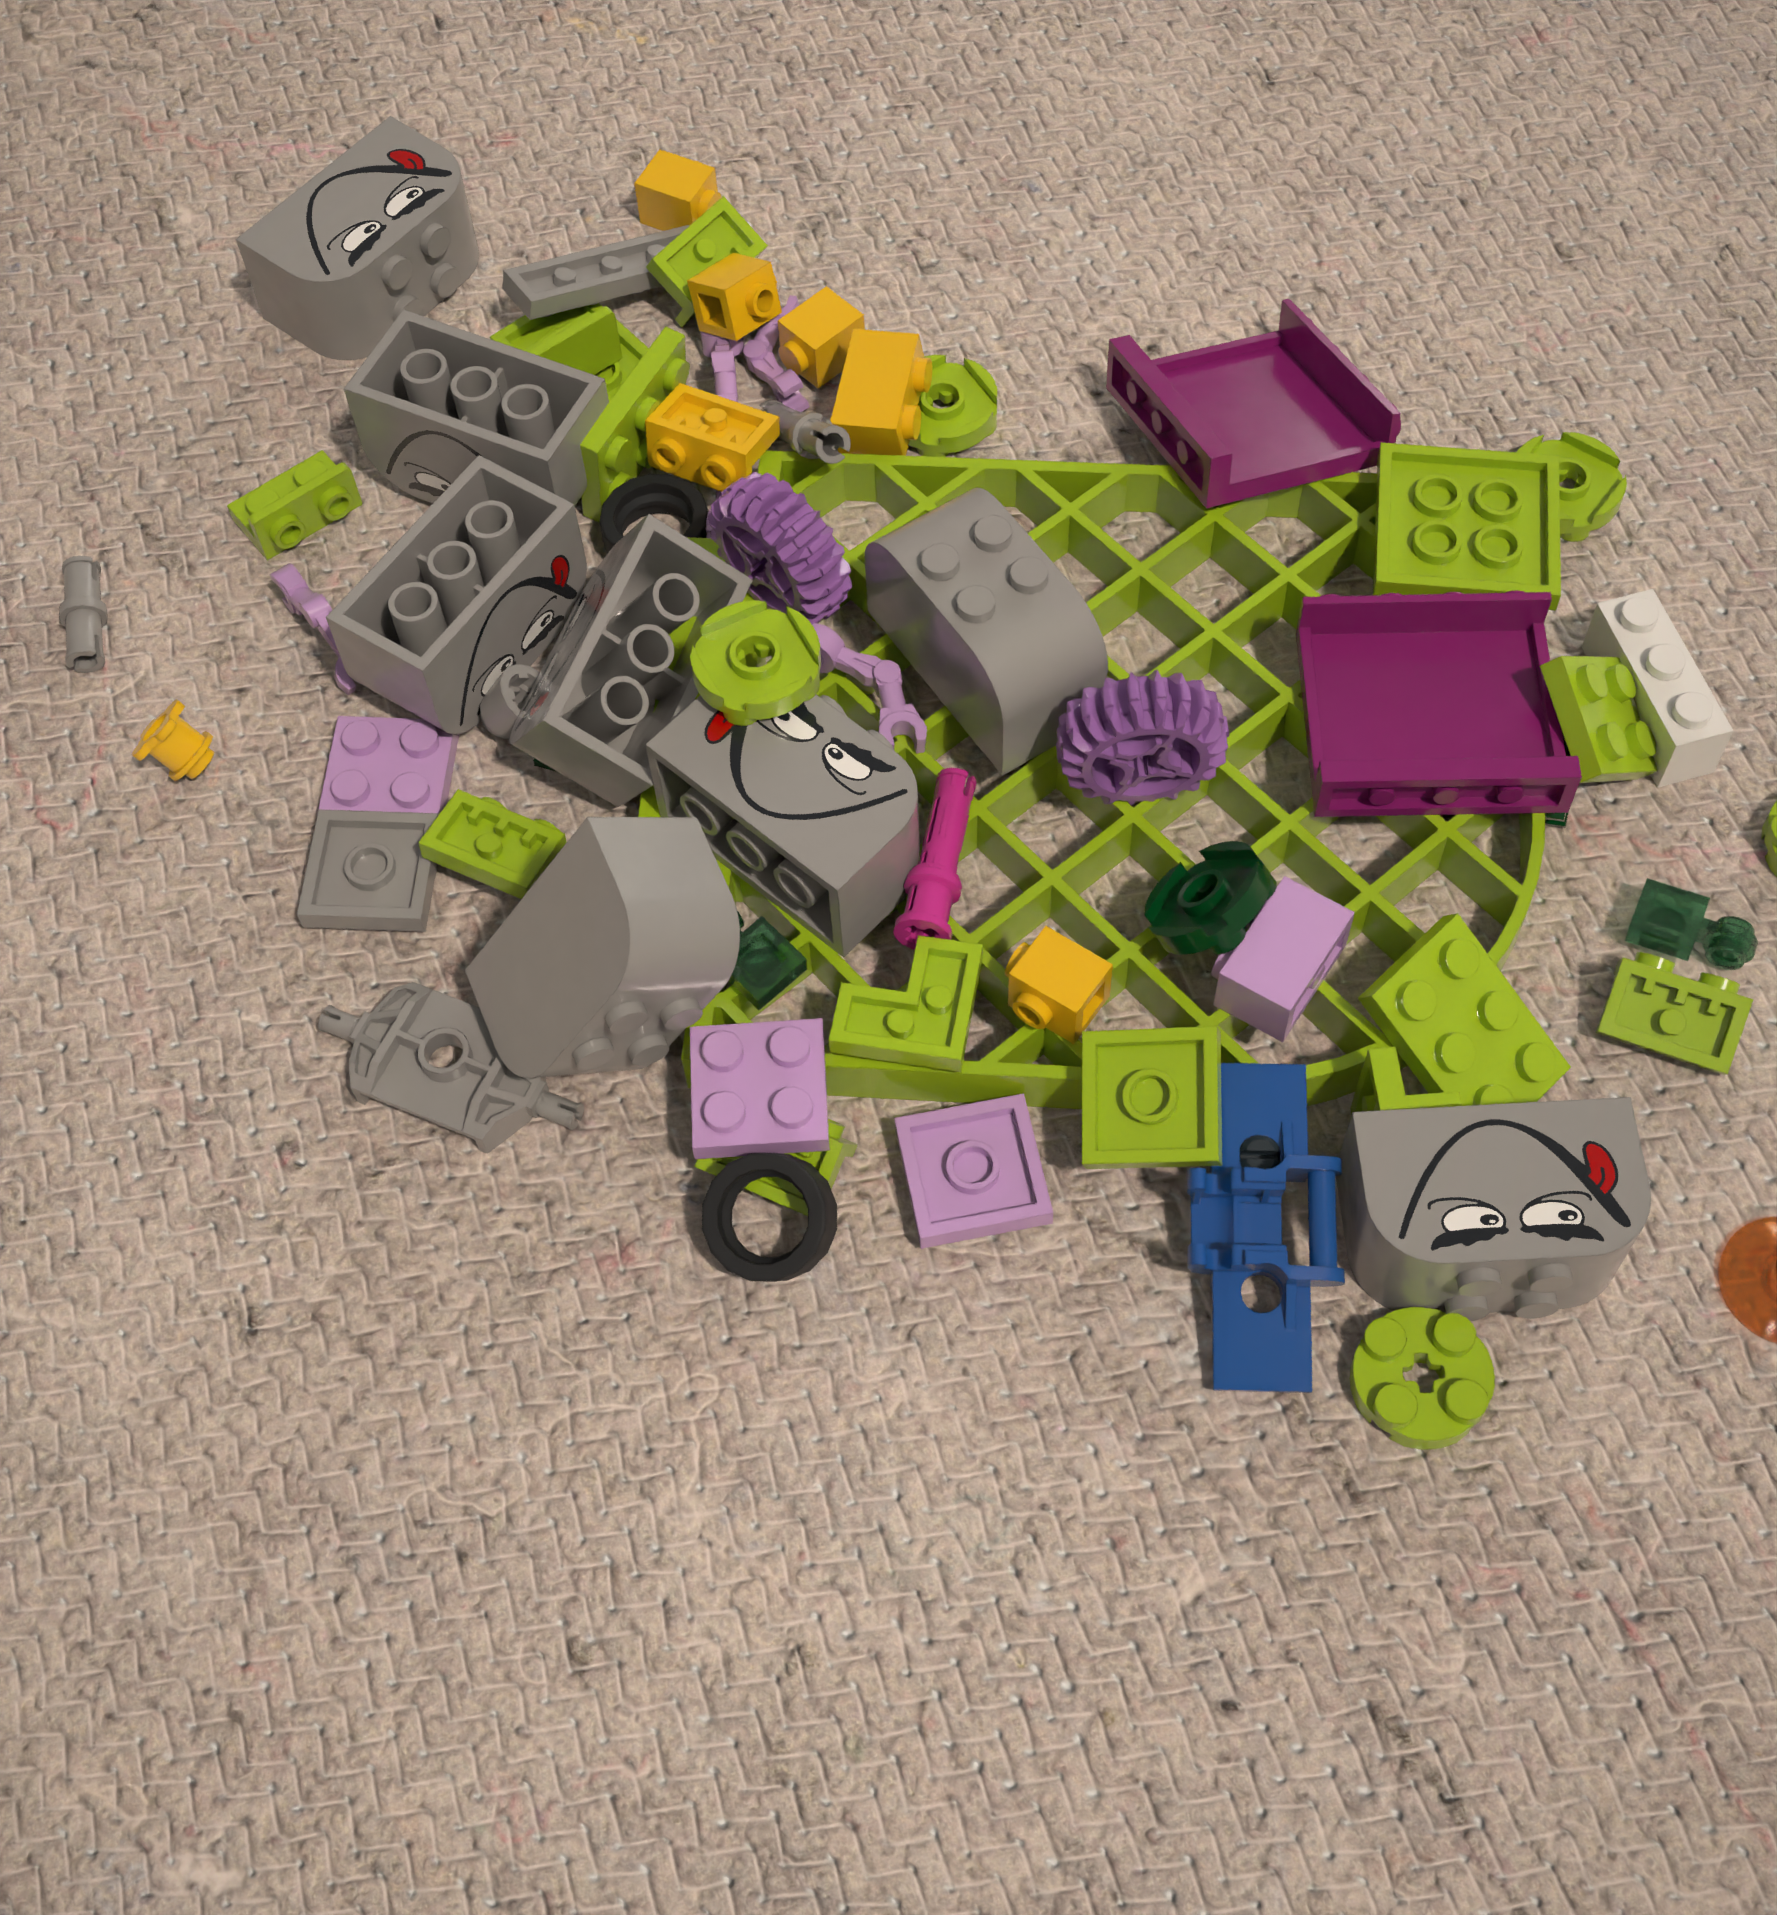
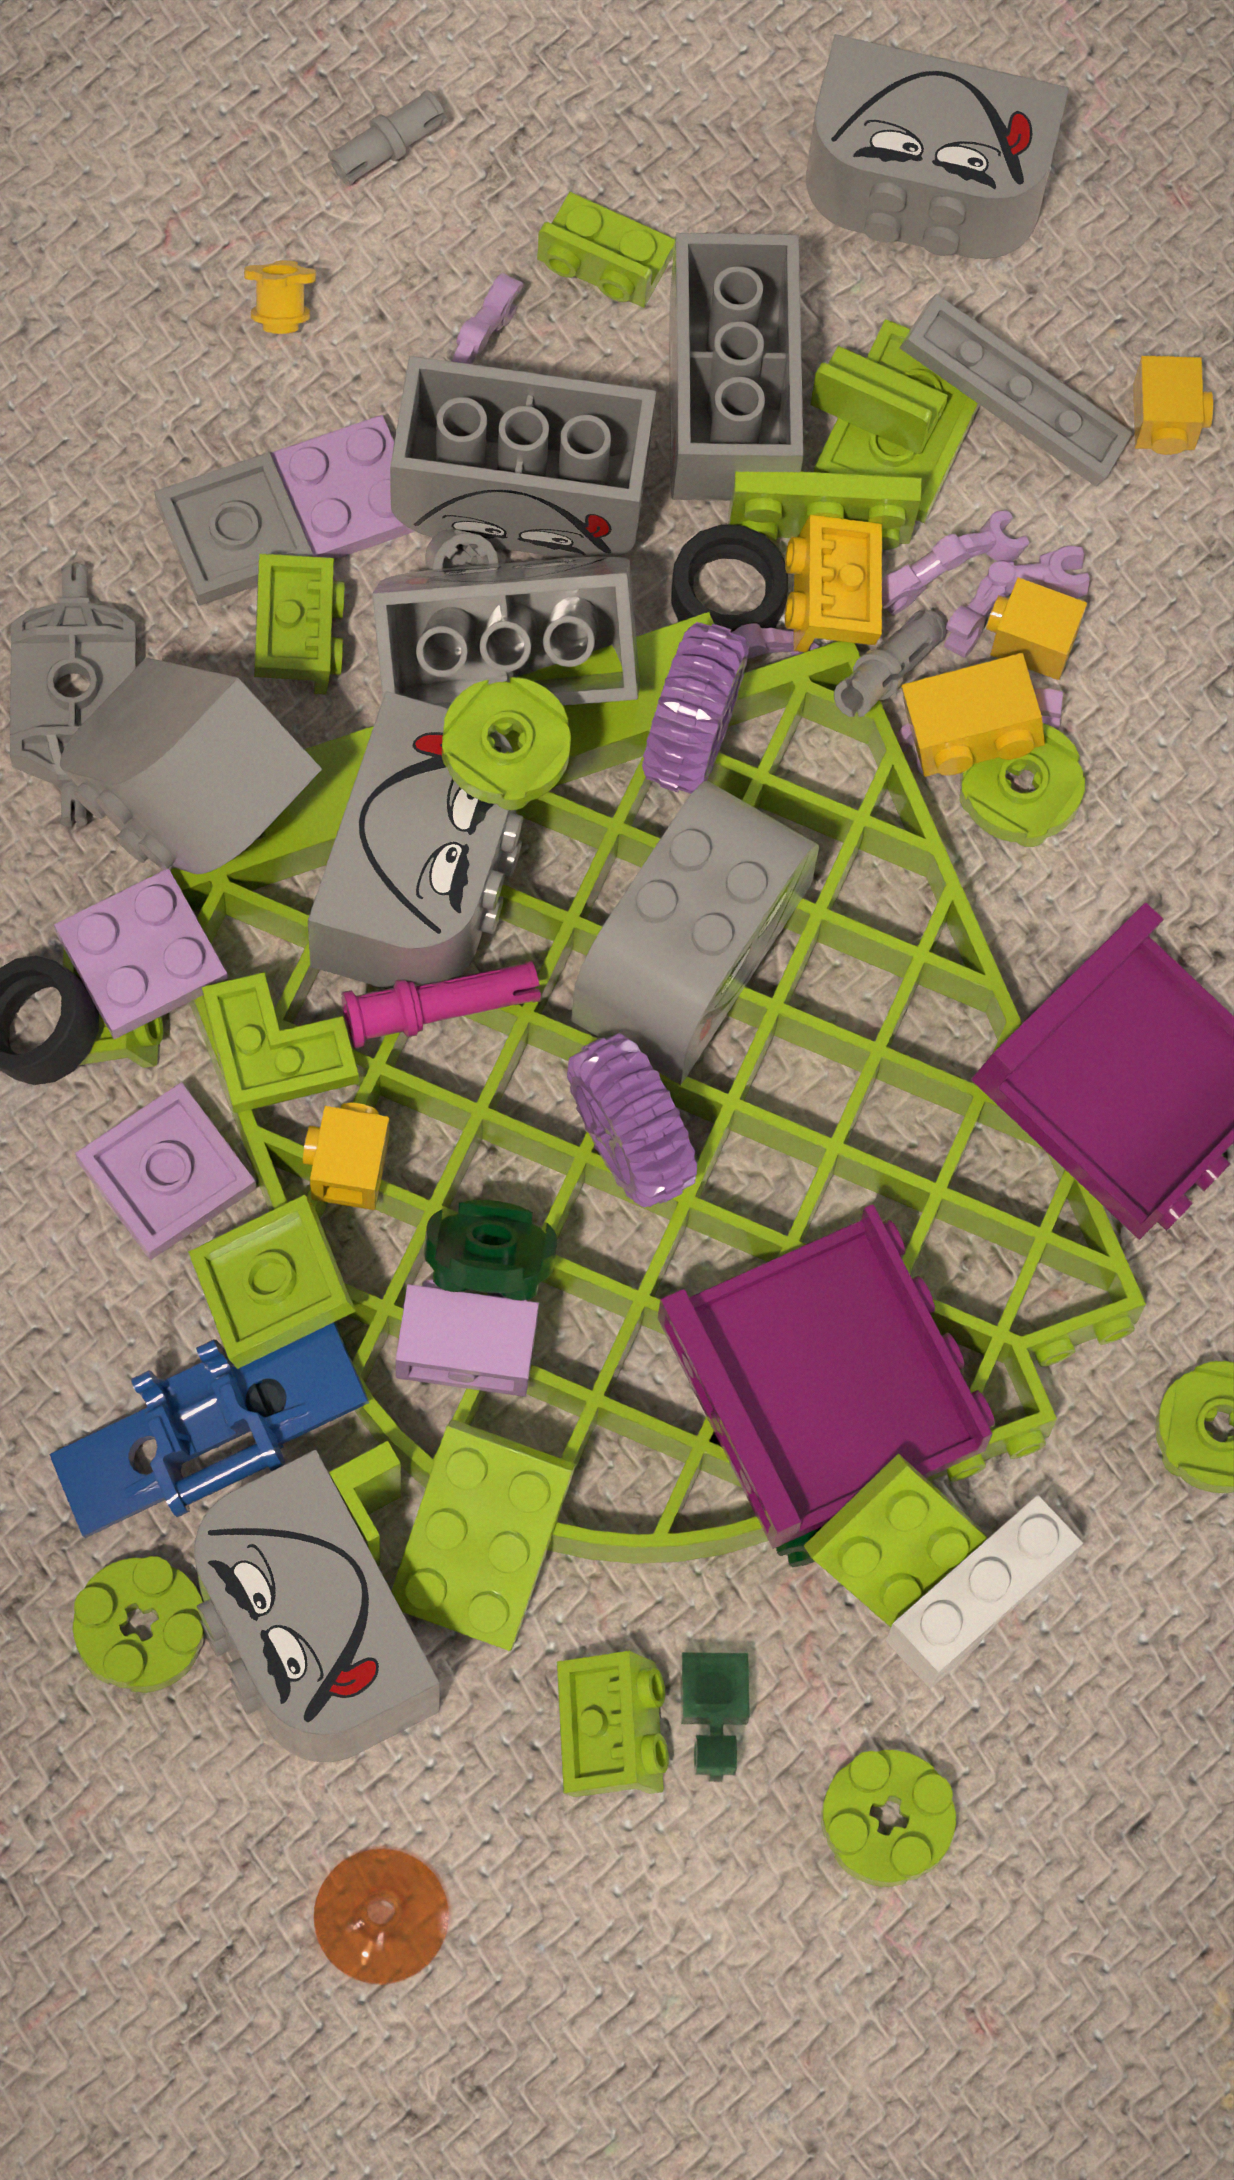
camera: 55 degrees right, 10 degrees up
lime bracket [646,196,768,327] -> none
yellow brick [687,253,782,341] -> none
clear green plate [728,911,807,1010] -> none
lavender piece [812,623,927,754] -> none
lime plate [1373,442,1561,611] -> none

